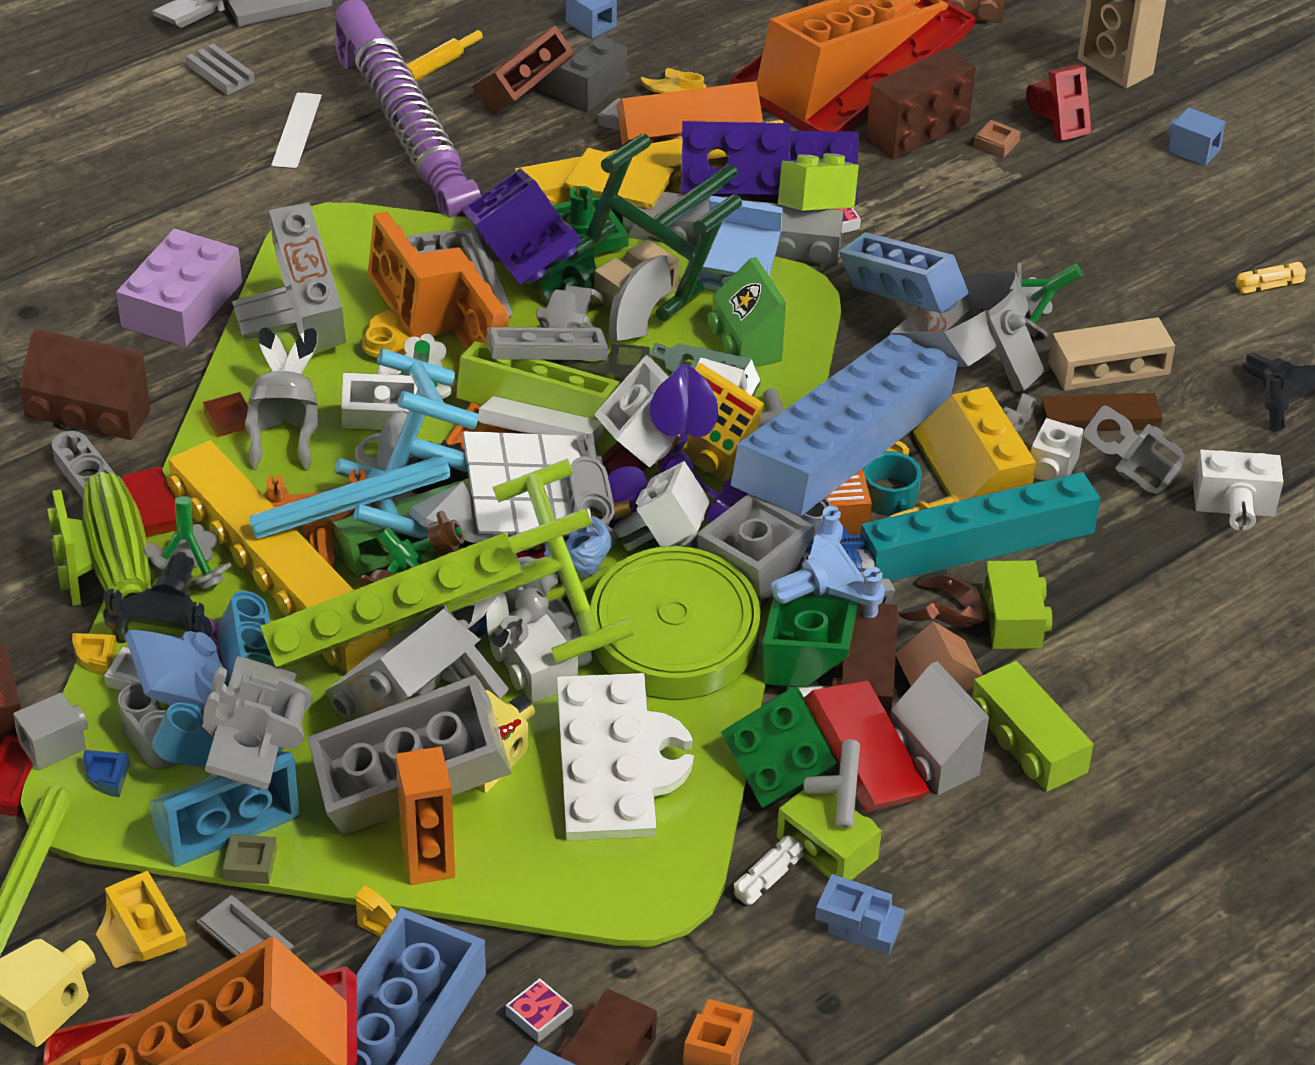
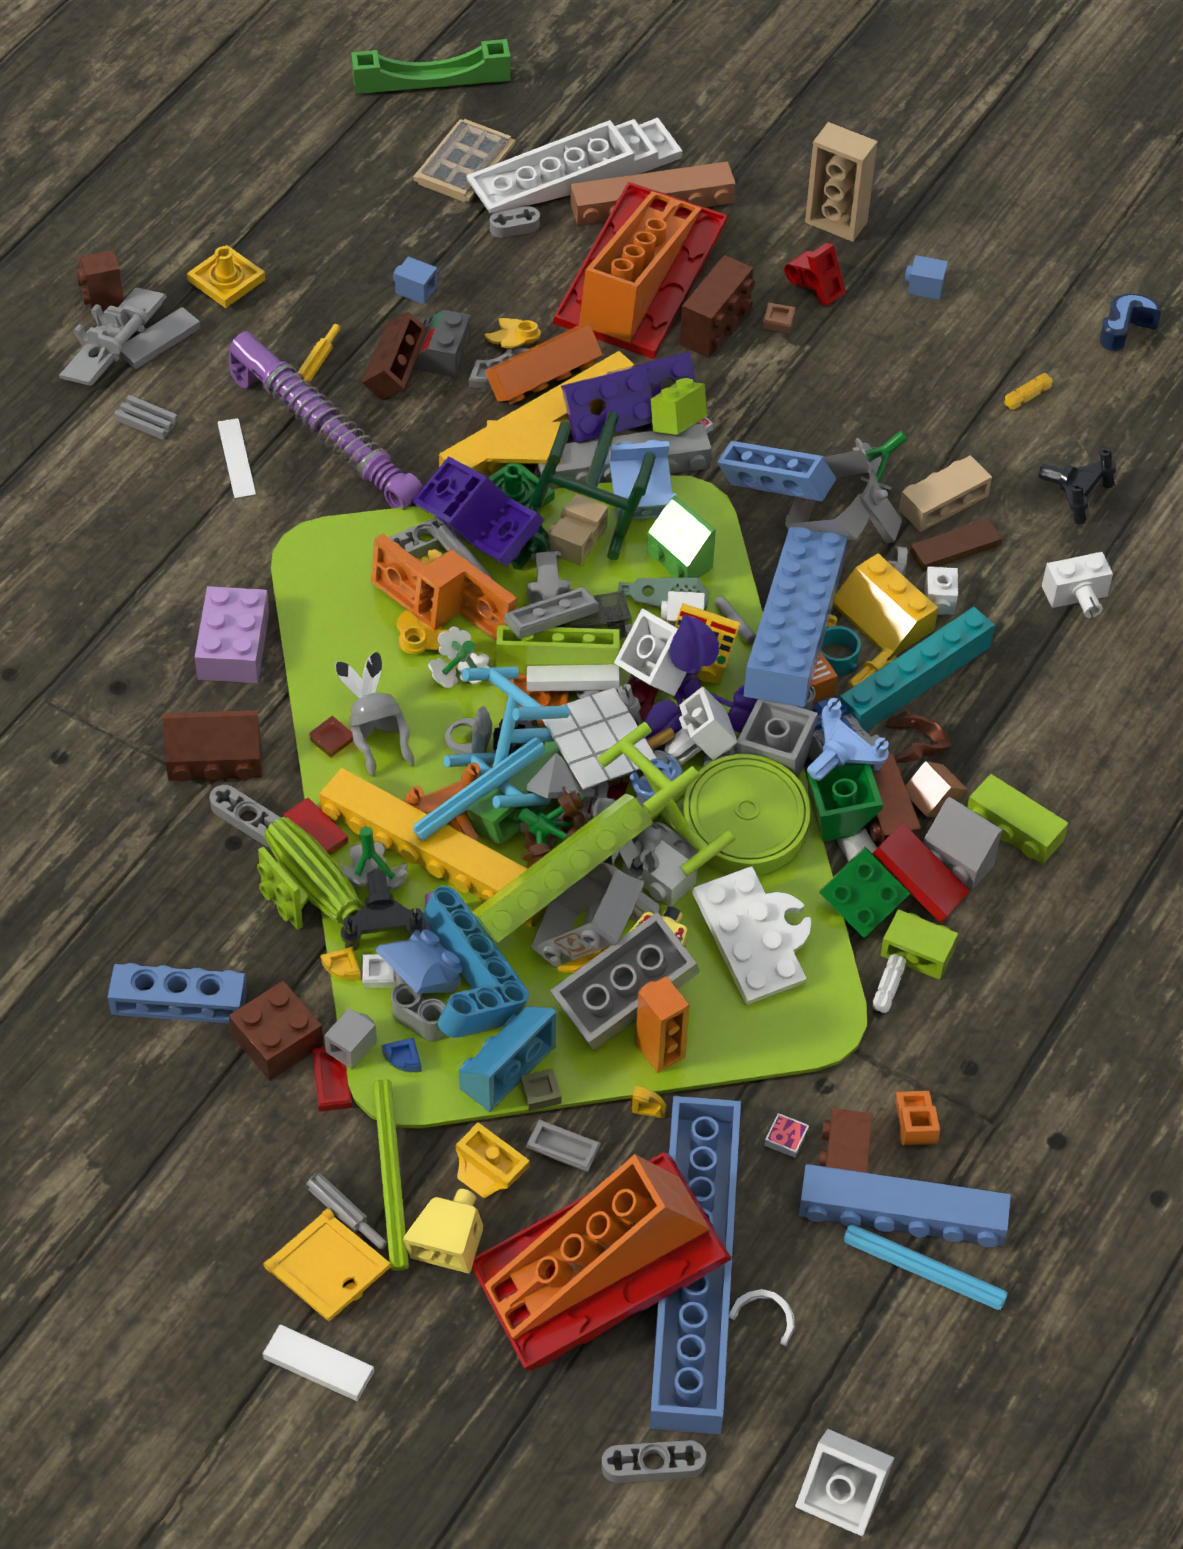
camera: 20 degrees left, 10 degrees up
light grey piece [202,656,312,790] -> none
light grey piece [232,203,346,354] -> none
white brick [341,373,420,431] -> none
light grey piece [565,456,614,533] -> none
light grey tile [609,255,672,341] -> none
light grey piece [804,739,860,829] -> none
medium blue tile [815,874,875,940] -> none
medium blue tile [846,889,905,955] -> none
lime brick [982,560,1052,649] -> none
light grey piece [1083,405,1186,494] -> none

